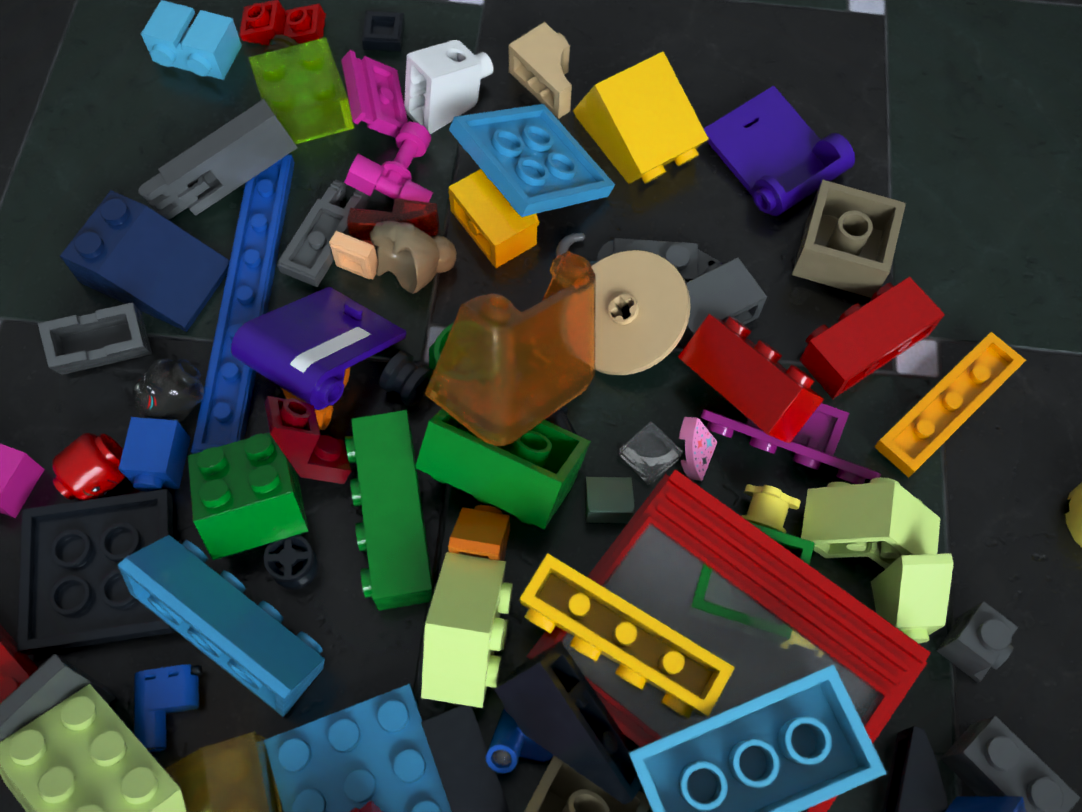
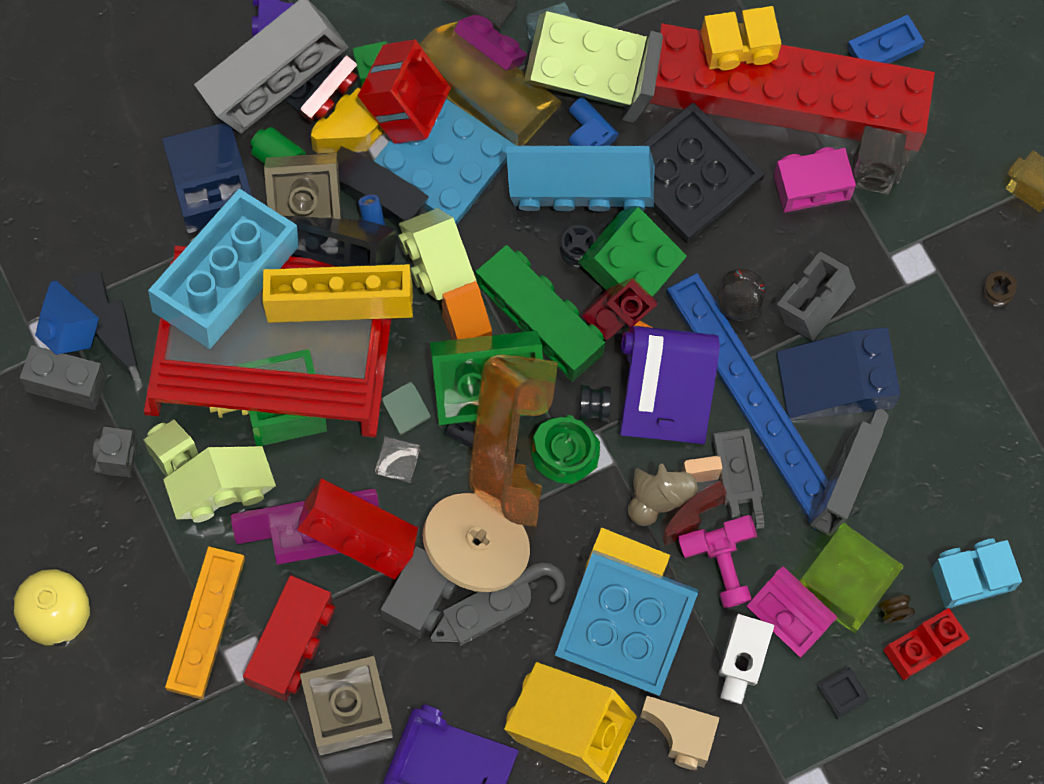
camera: 145 degrees right, 5 degrees up
red head [52,433,125,501] -> none
blue brick [119,417,191,492] -> none
bright pink tile [679,417,718,481] -> none
light yellow brick [742,484,801,533] -> none

